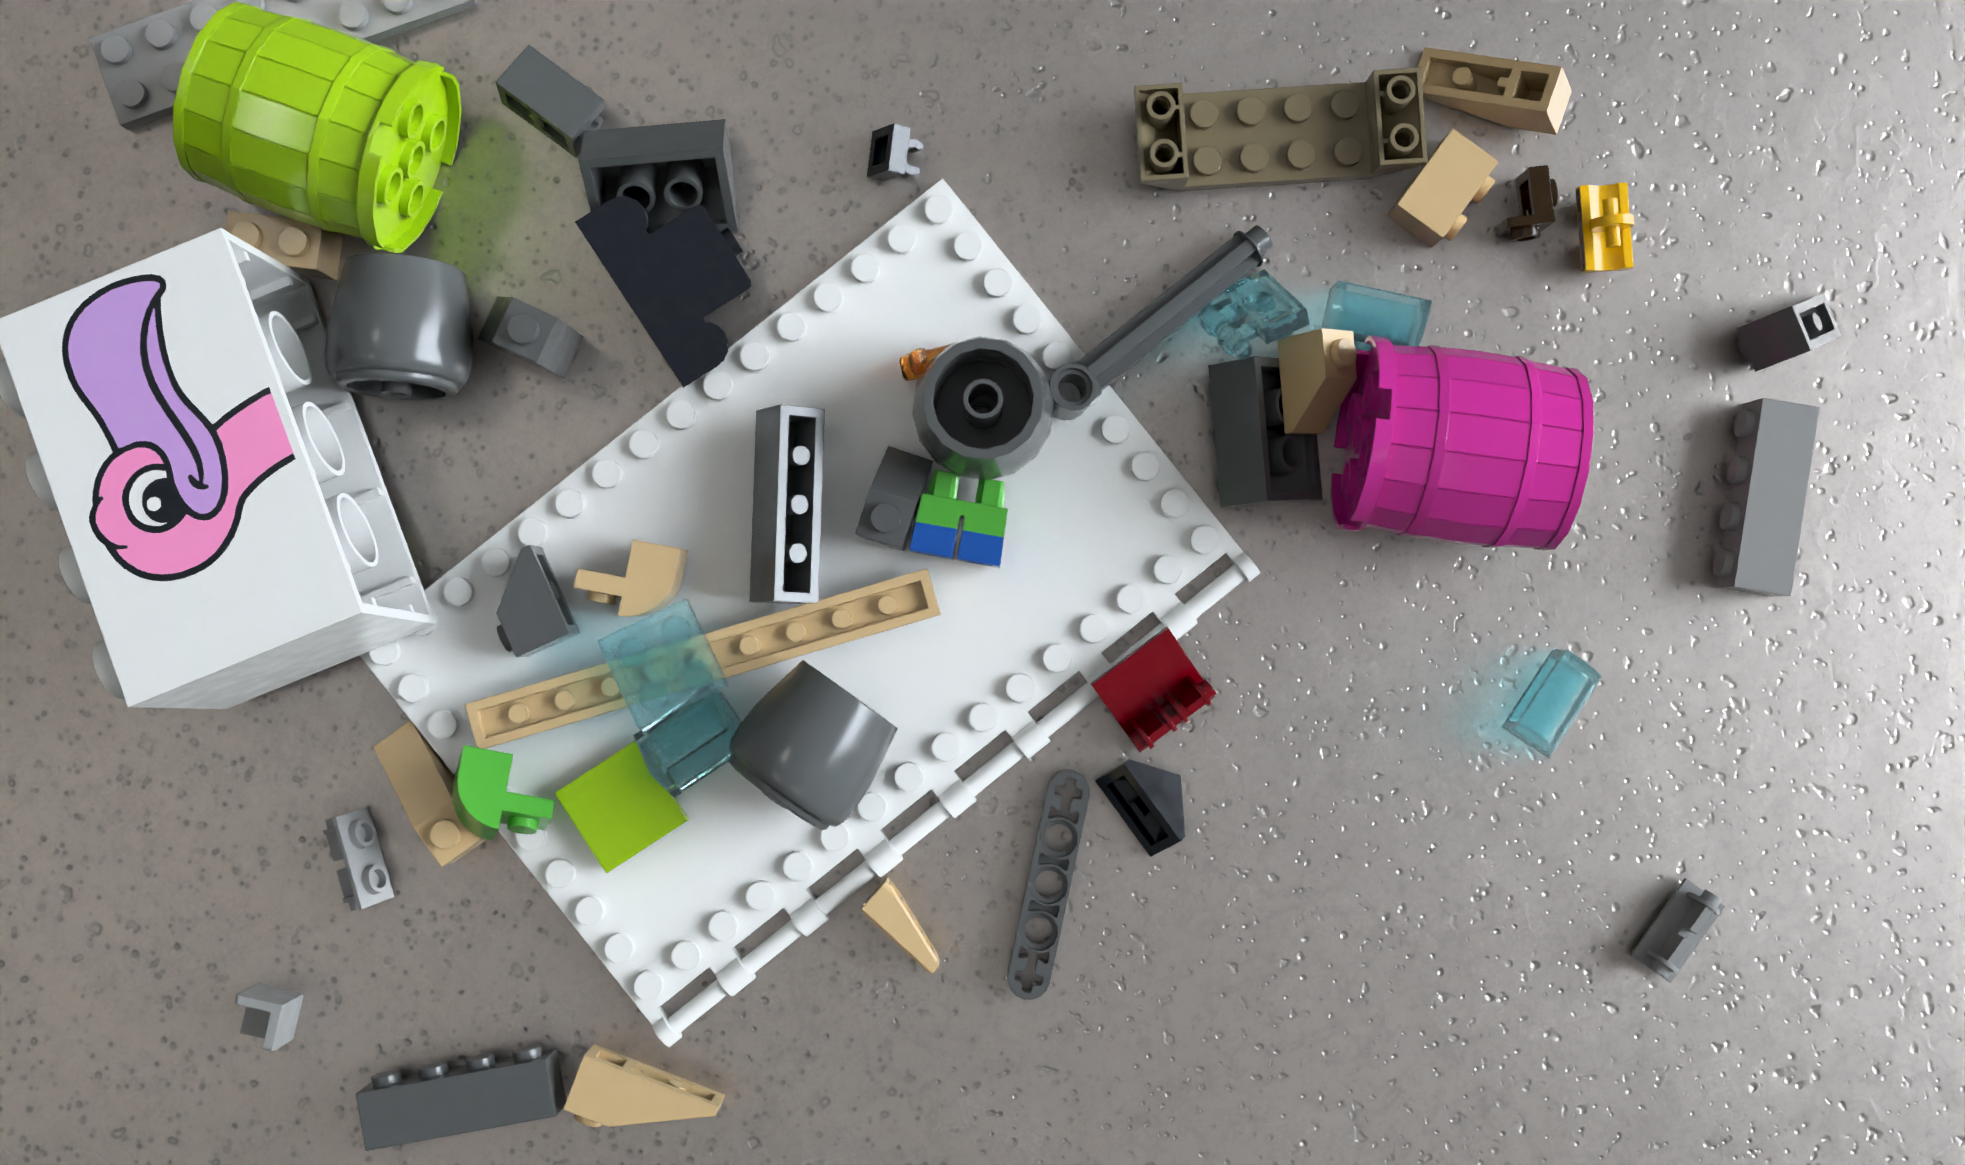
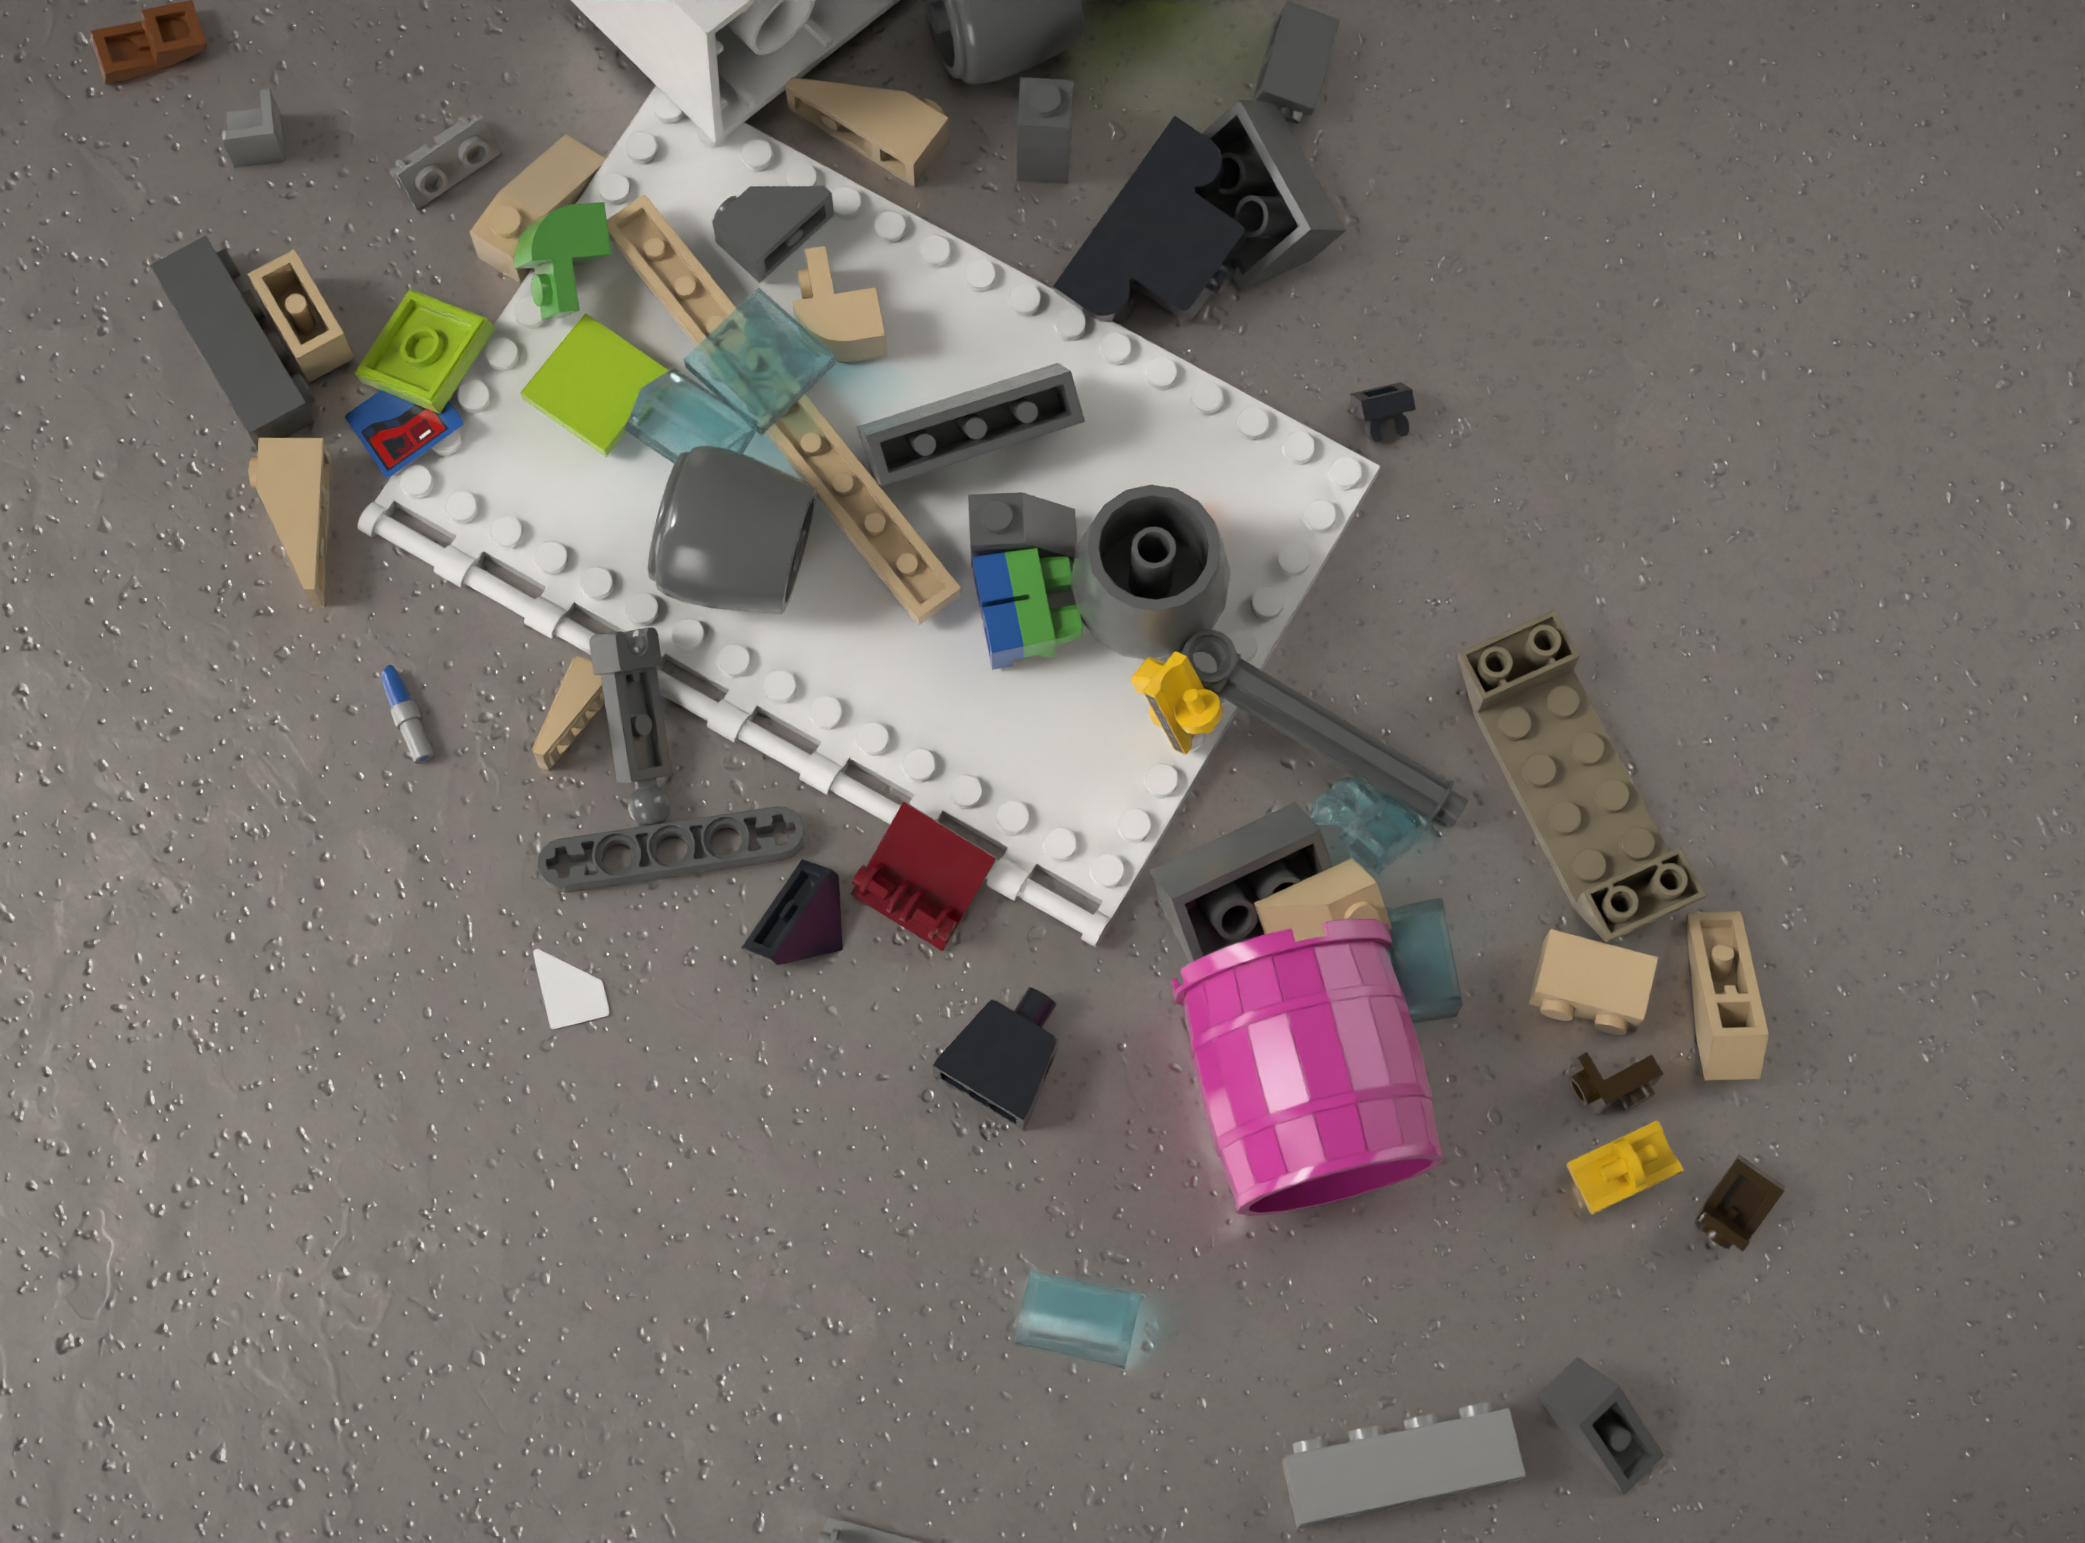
camera: 65 degrees right, 15 degrees down
none -> dark orange slope [91,0,207,85]
none -> tan brick [248,249,355,383]
none -> sticker [345,390,464,478]
none -> lime tile [354,289,496,414]
none -> light grey piece [381,665,434,764]
none -> white sticker [533,949,610,1029]
none -> dark grey plate [589,627,673,826]
none -> tan slope [785,77,949,187]
none -> black torso [933,987,1058,1131]
none -> yellow hips [1131,651,1223,755]
none -> dark brown bracket [1697,1155,1786,1251]

